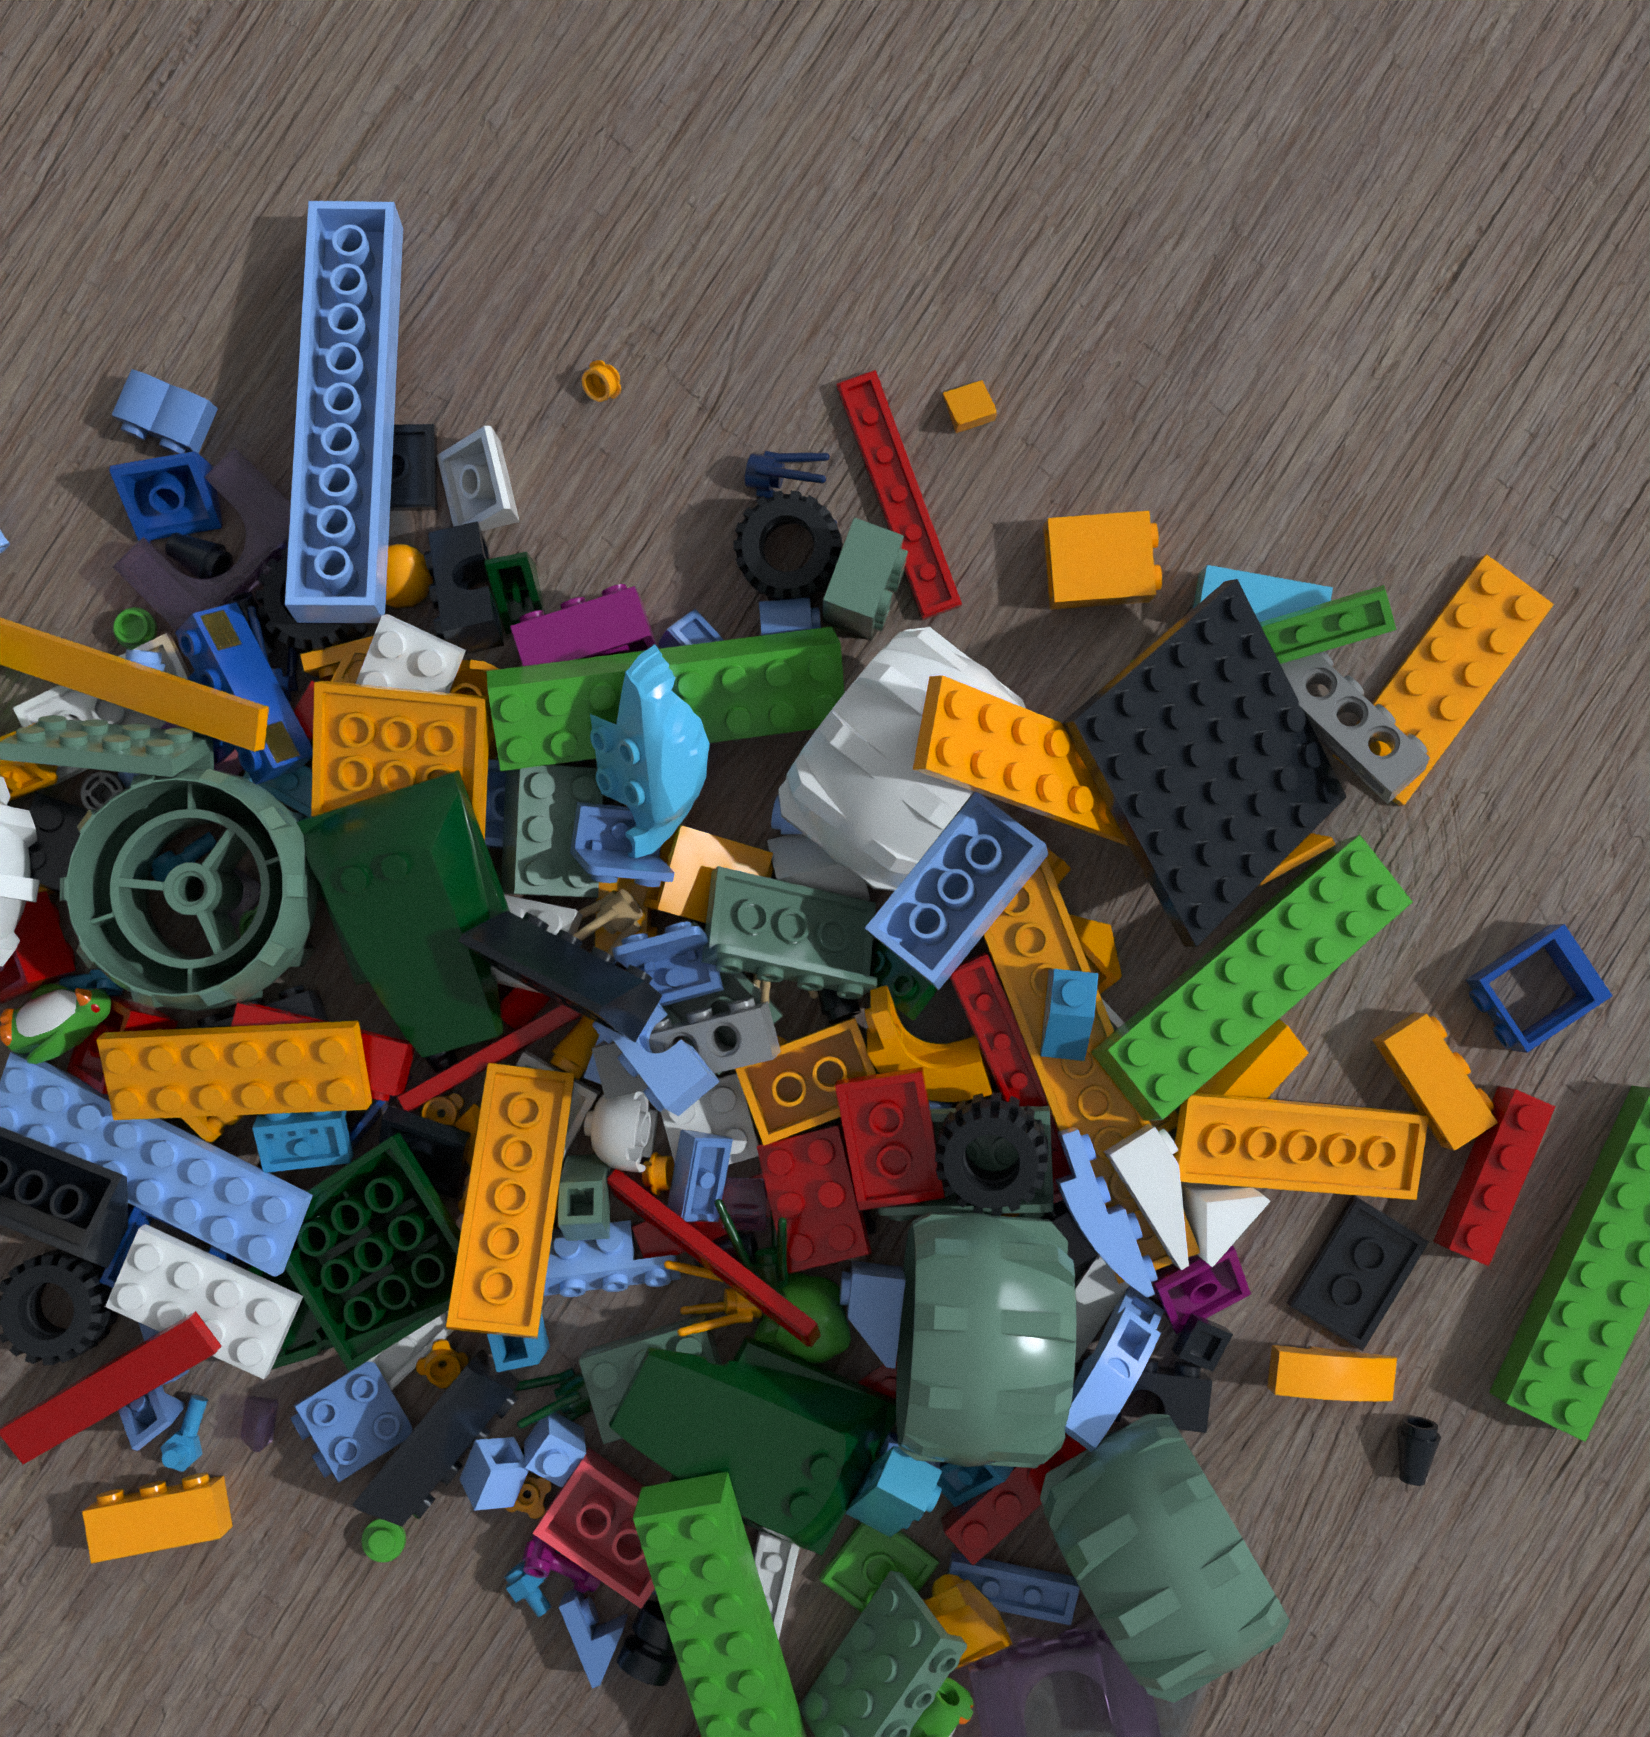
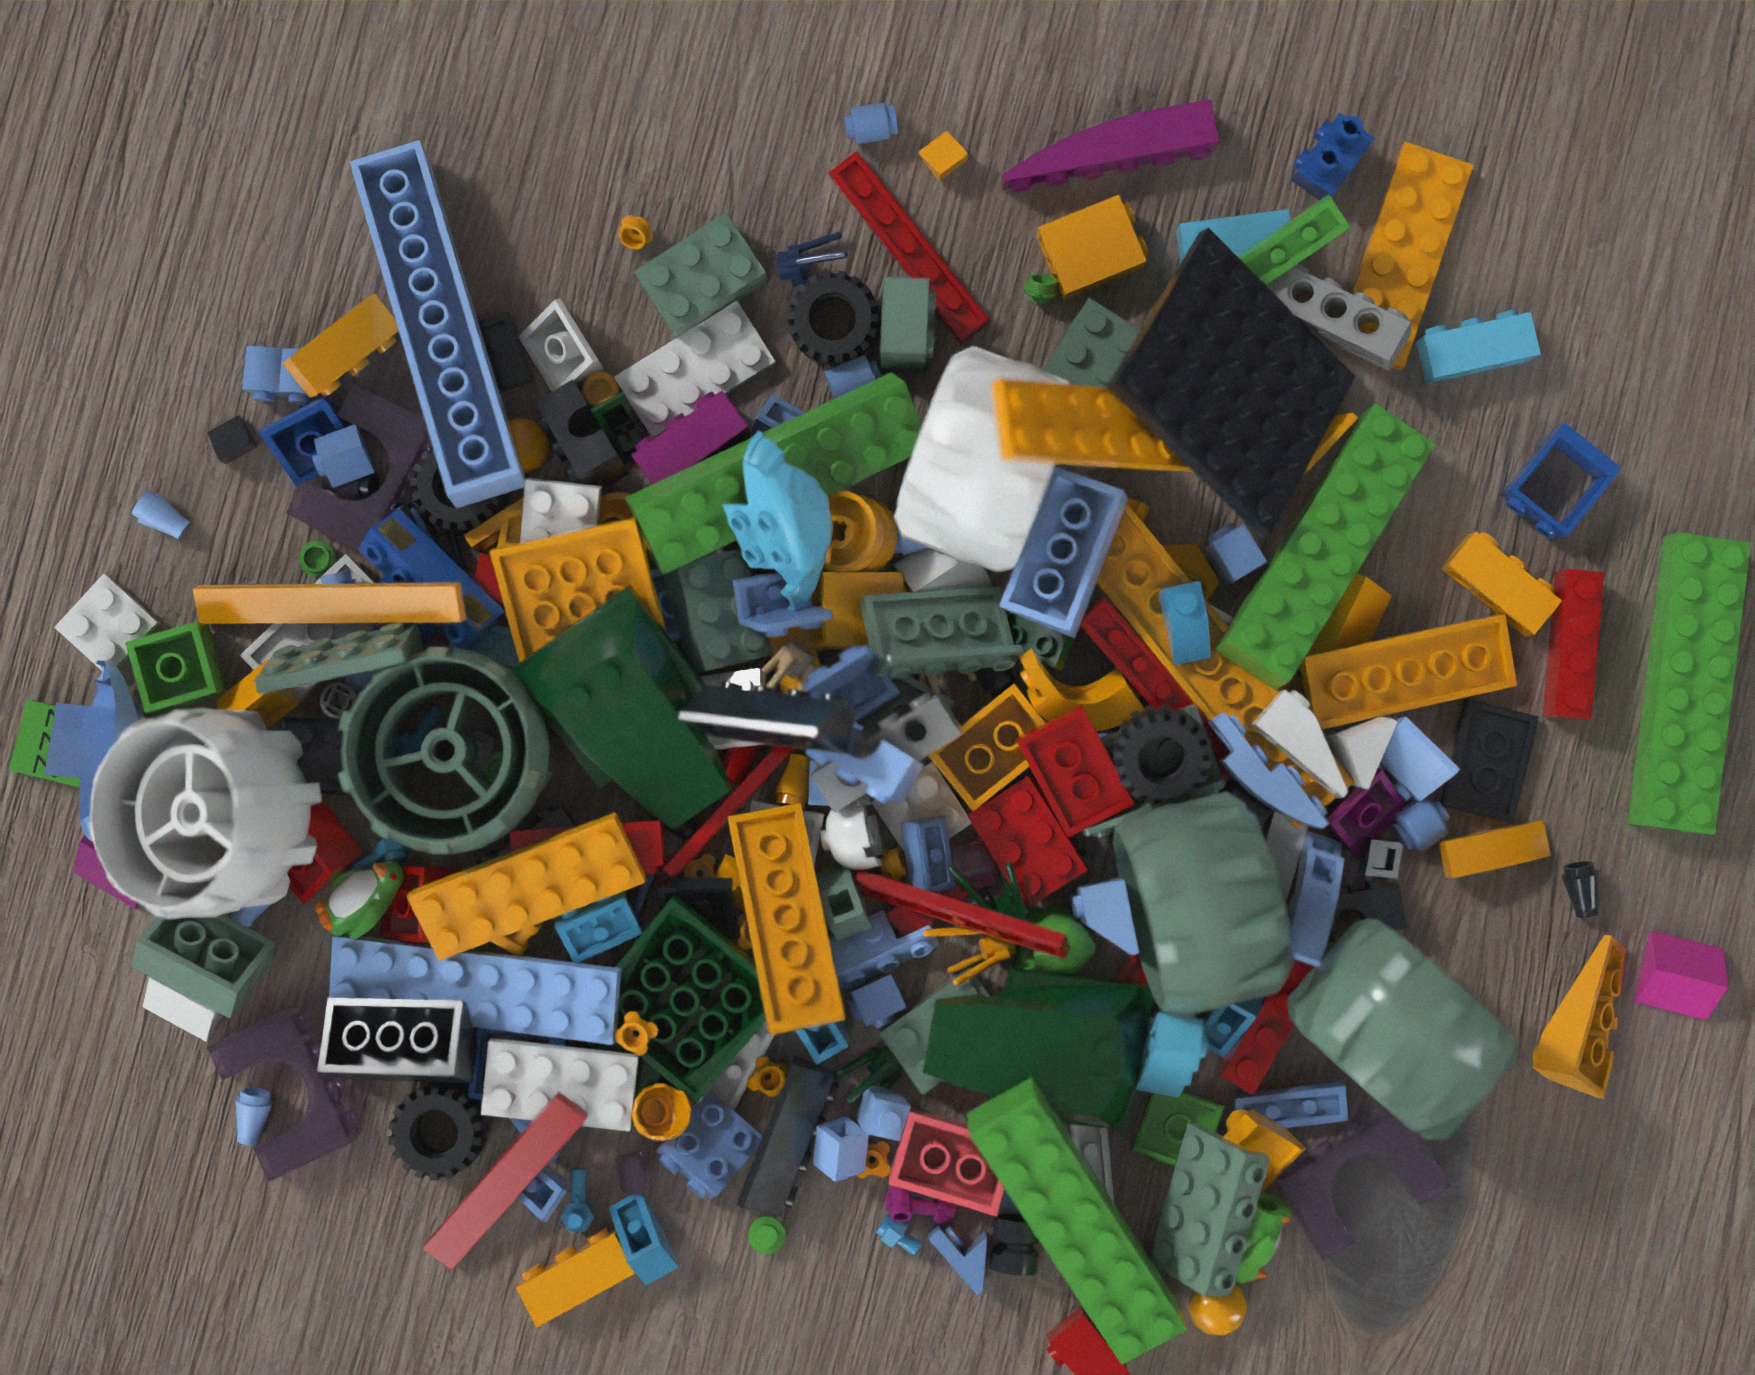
camera: 15 degrees left, 0 degrees up
none -> black slope [207,415,257,464]
none -> light orange brick [282,293,399,398]
none -> medium blue brick [312,424,374,488]
none -> light orange tile [582,372,620,407]
none -> dark azure slope [608,1190,678,1285]
none -> white plate [614,301,776,438]
none -> light orange plate [614,1011,658,1055]
none -> light orange hair [631,1083,692,1141]
none -> sand green brick [634,212,768,338]
none -> light orange wheel [823,491,898,572]
none -> medium blue brick [844,102,898,145]
none -> medium blue brick [847,972,906,1028]
none -> magenta slope [1001,99,1219,193]
none -> bright green plate [1023,273,1059,304]
none -> sand green brick [1043,298,1140,388]
none -> medium blue brick [1202,523,1267,587]
none -> blue brick [1291,113,1375,200]
none -> light blue slope [1378,717,1460,801]
none -> medium blue head [1392,798,1450,852]
none -> medium azure brick [1416,309,1541,384]
none -> light orange wedge [1532,935,1626,1099]
none -> dark pink slope [1633,931,1728,1020]

